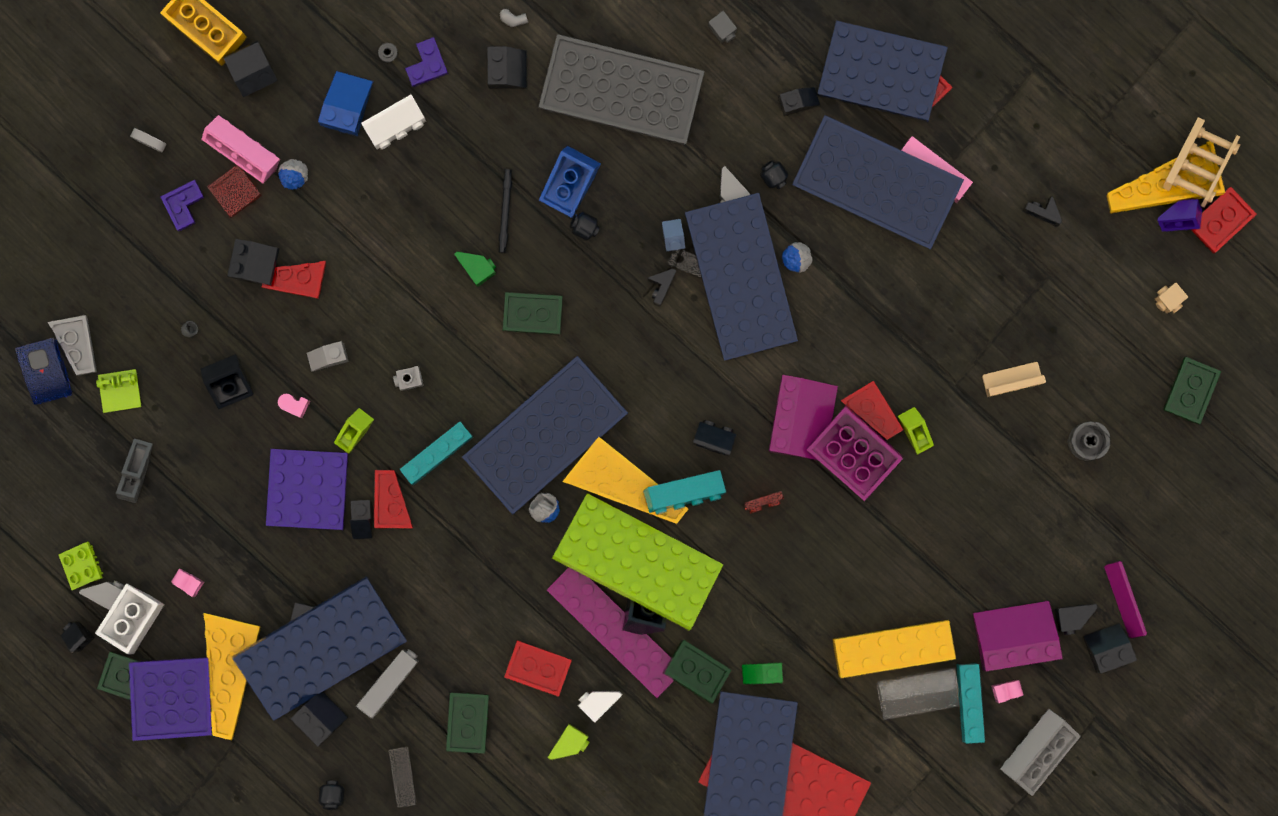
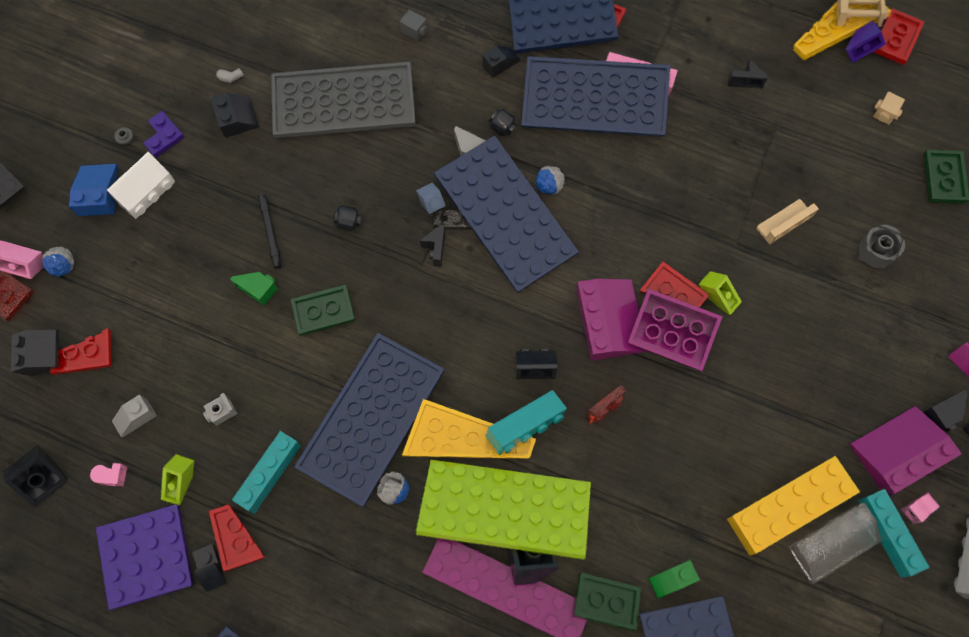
camera: 15 degrees left, 15 degrees down
blue slope [539,146,601,218] -> none

